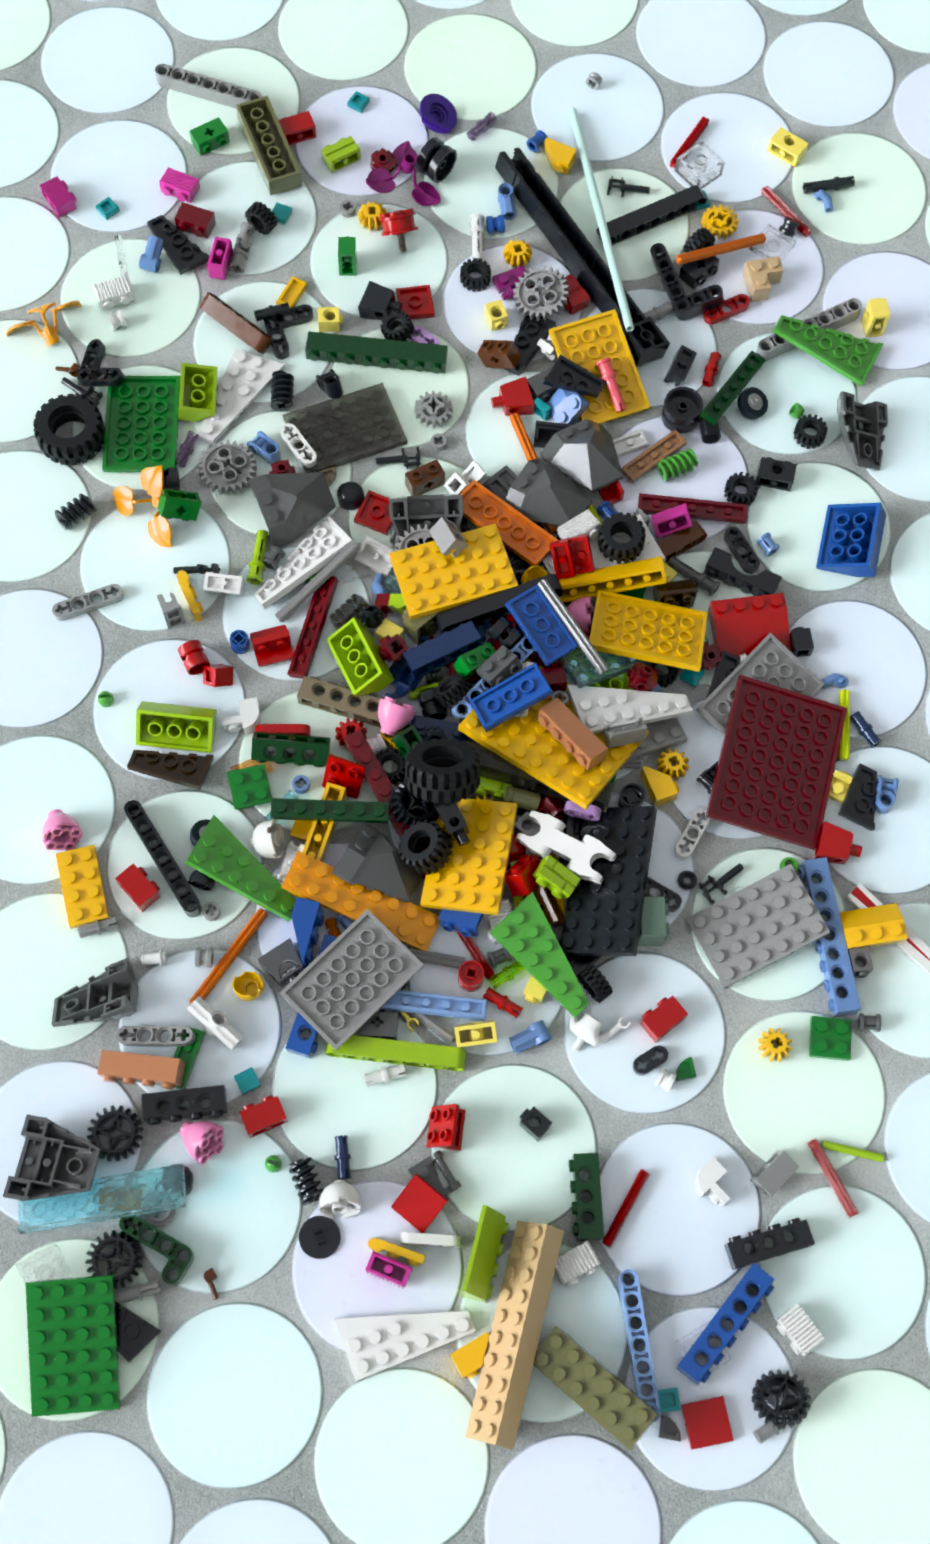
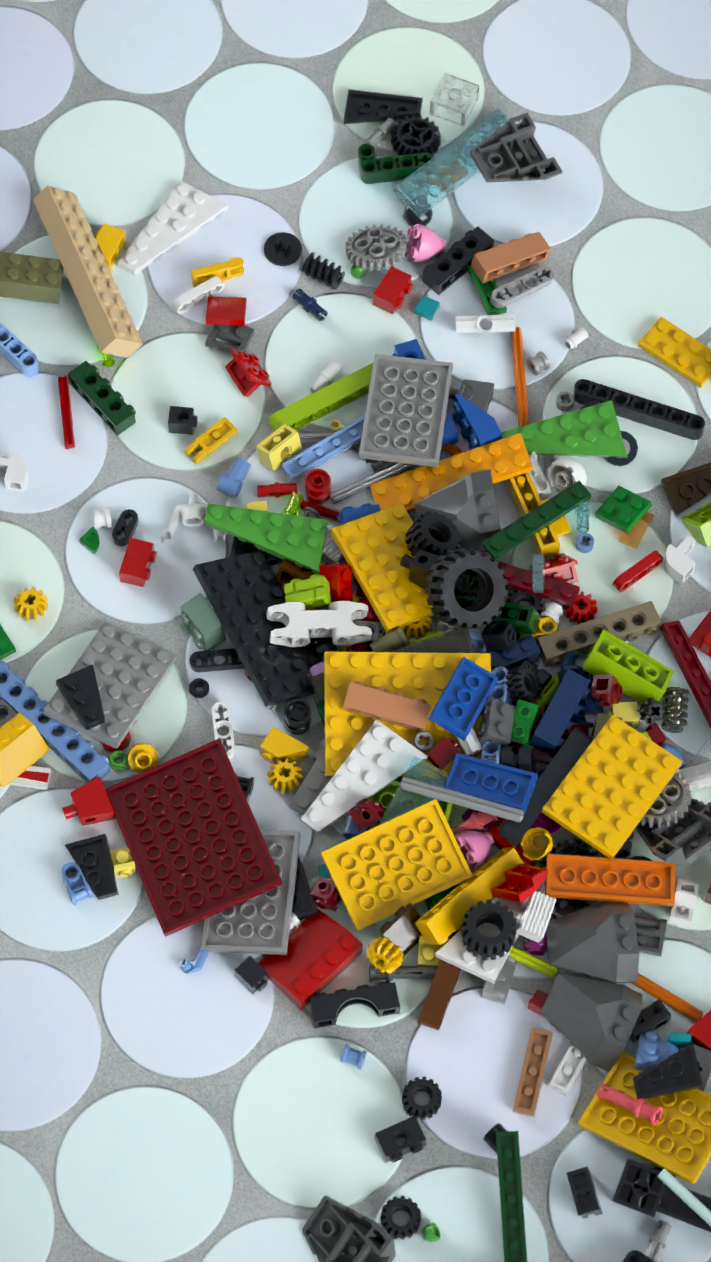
camera: 145 degrees right, 5 degrees down
green plate [25,1274,121,1417] -> none
dark grey wedge [52,958,138,1027] -> none
light grey axle [78,916,119,938] -> none
black gear [87,1105,144,1162] -> none
red brick [115,863,161,912] -> none
reddish brown hand [204,1268,219,1300] -> none
yellow hair [232,971,265,1001] -> none
dark green brick [251,731,331,767] -> none
white cylinder [319,1180,361,1219] -> none
dark grey brick [356,1010,398,1040] -> none
dark pink brick [366,1251,412,1289] -> none
bright pink piece [378,696,416,736] -> none
light grey hinge [429,517,468,558] -> none
lime slope [461,1205,509,1303] -> none
white brick [555,1241,600,1287] -> none
black tyre [578,964,613,1003] -> none
blue bush [596,500,619,518] -> none
light grey hinge [602,718,648,748] -> none
dark red plate [637,493,747,524] -> none
dark pink brick [651,503,692,538] -> none
bright green piece [657,448,698,482] -> none
black wheel [661,387,703,433] -> none
black piece [698,863,744,905] -> none
red pin [702,352,721,387] -> none
black beam [724,526,760,574] -> none
black wheel [737,387,768,420] -> none
blue slope [816,502,886,577] -> none
neon yellow axle [838,689,850,761] -> none
dark blue pin [850,711,882,748] -> none
none -> black wing [56,664,105,731]
none -> yellow plate [127,742,159,773]
none -> yellow hinge [184,417,238,464]
none -> light grey gear [345,224,408,271]
none -> yellow gear [366,936,404,974]
none -> clear light blue beam [533,554,545,593]

